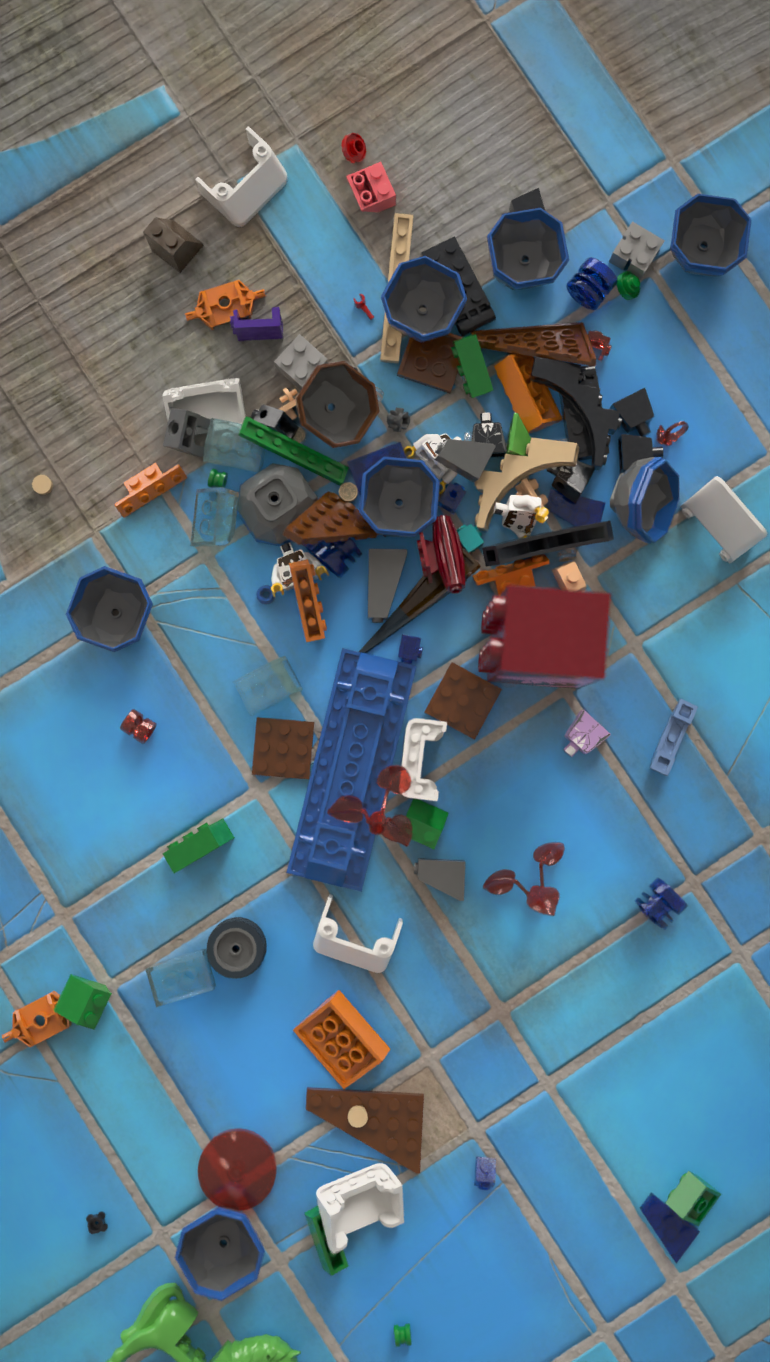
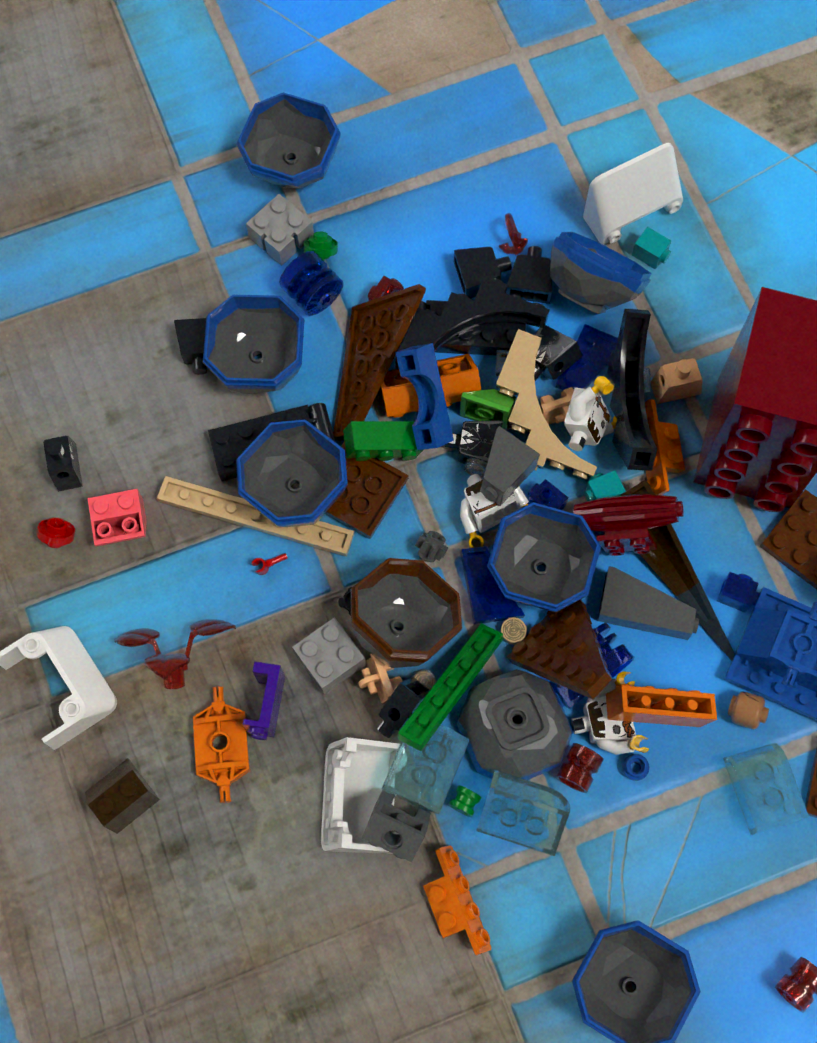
camera: 75 degrees left, 15 degrees down
none -> black torso [43,436,83,492]
none -> clear red plant [115,619,236,689]
none -> blue arch [396,343,454,450]
none -> clear red wheel [556,743,604,793]
none -> teal brick [632,226,671,269]
none -> medium nougat head [728,691,769,729]

